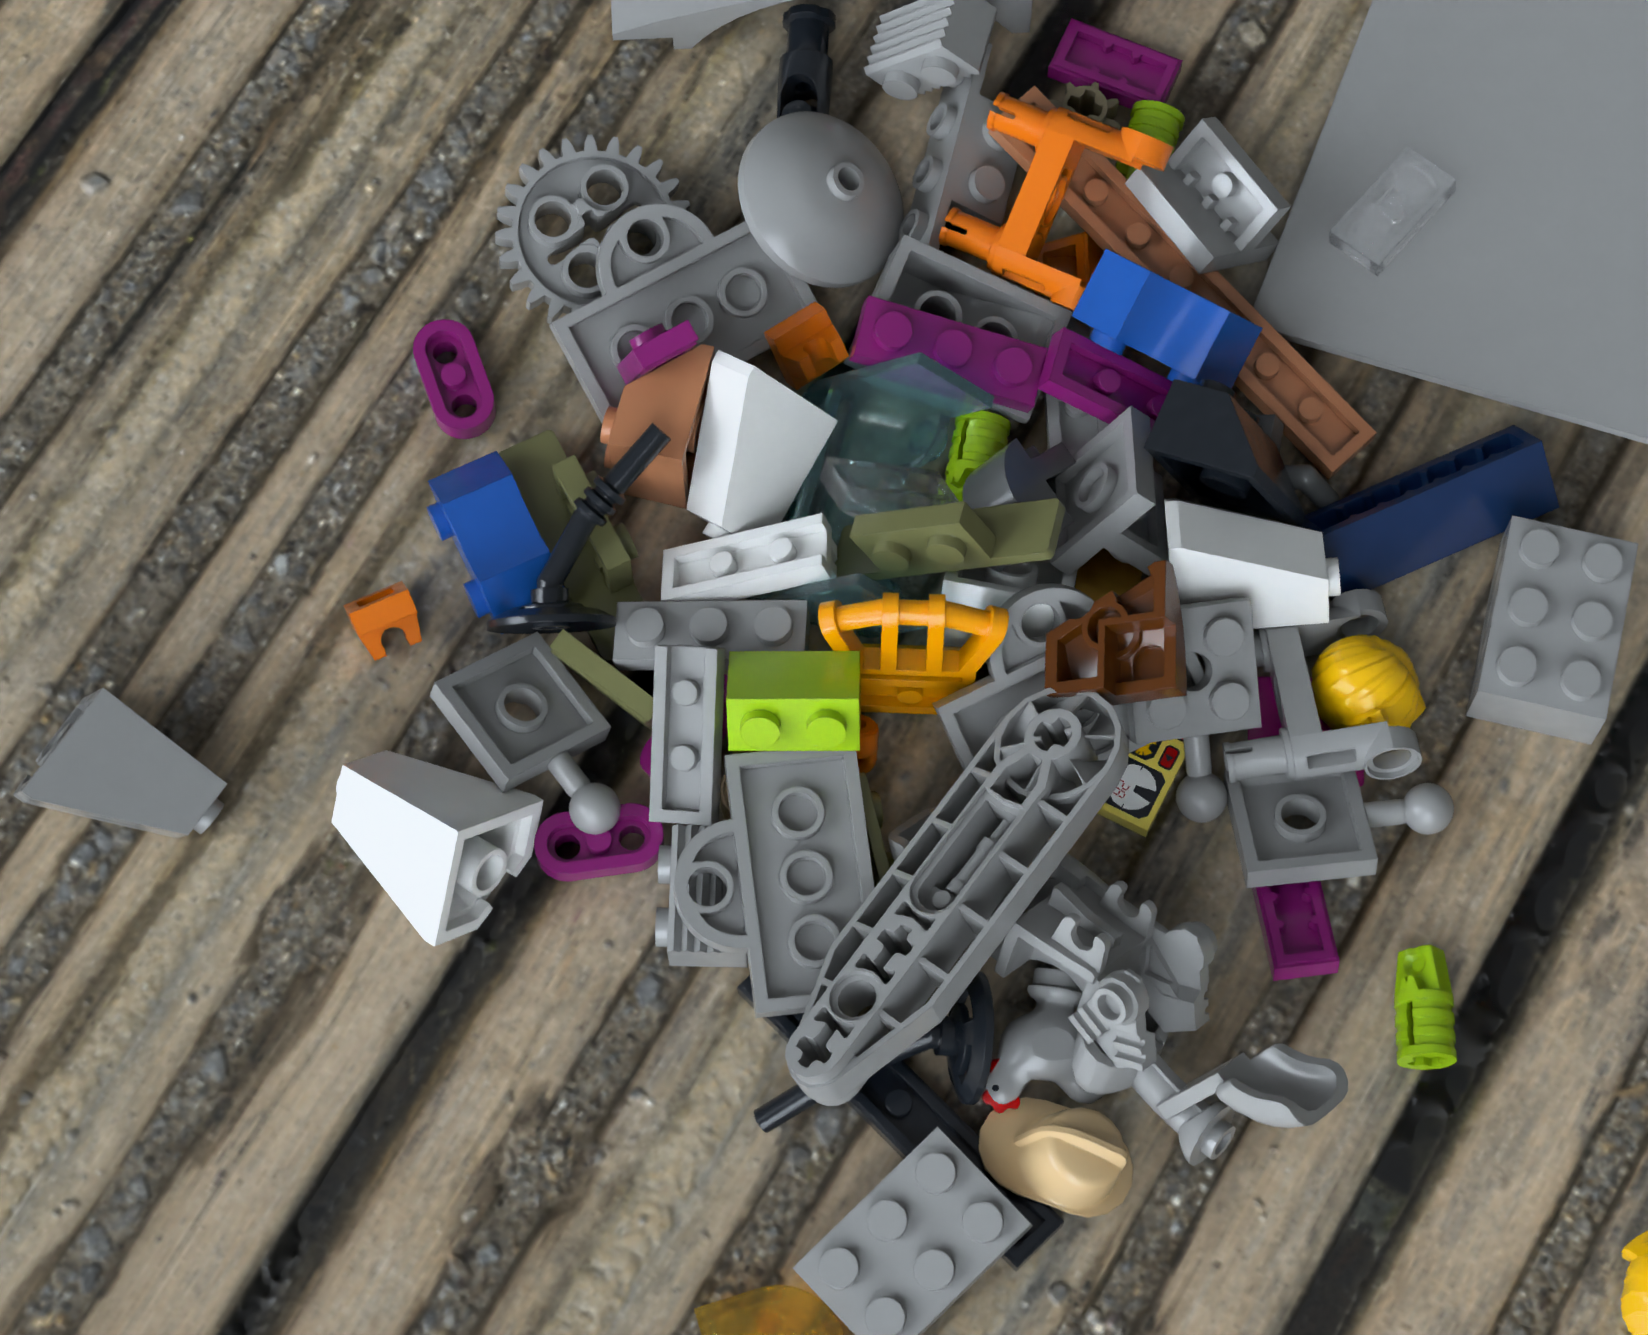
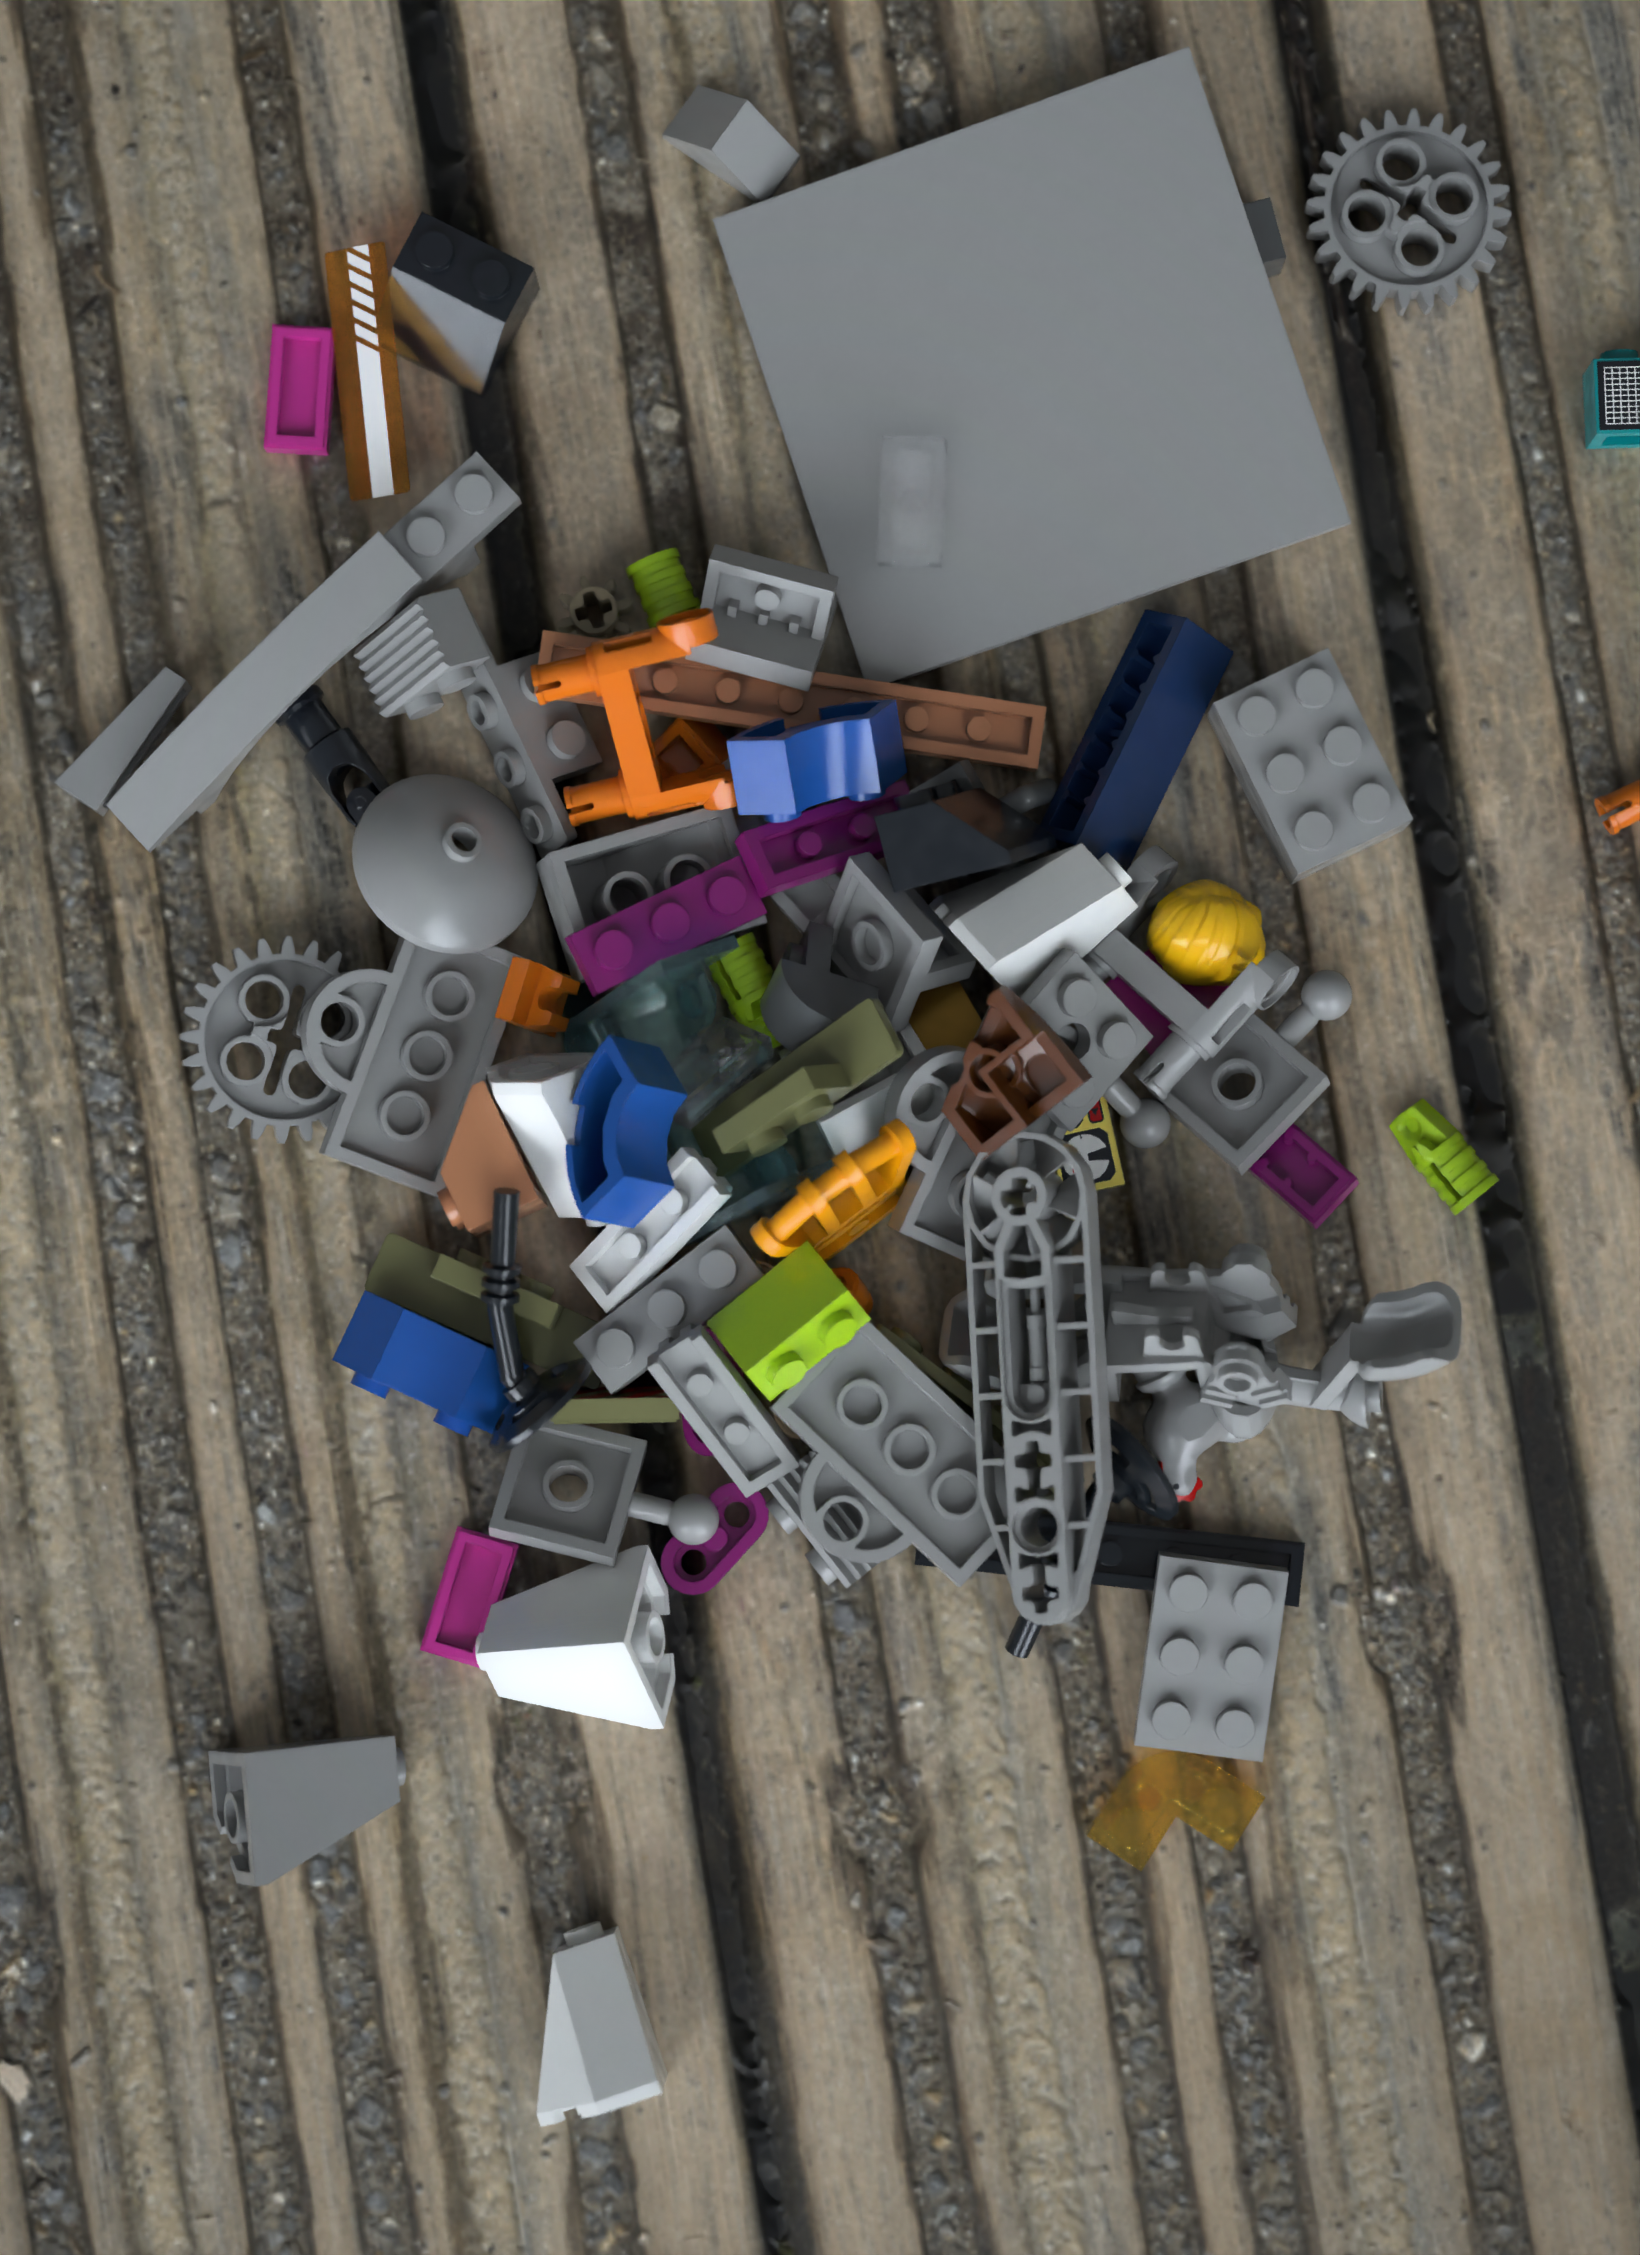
camera: 35 degrees left, 15 degrees up
orange tile [343,581,422,661] -> none
magenta plate [413,319,496,439] -> none
magenta plate [616,320,699,385] -> none
tan piece [978,1097,1133,1218] -> none
magenta plate [1047,18,1183,109] -> none
none -> dark pink tile [420,1526,520,1668]
none -> white slope [536,1921,668,2126]
none -> blue brick [566,1034,688,1228]

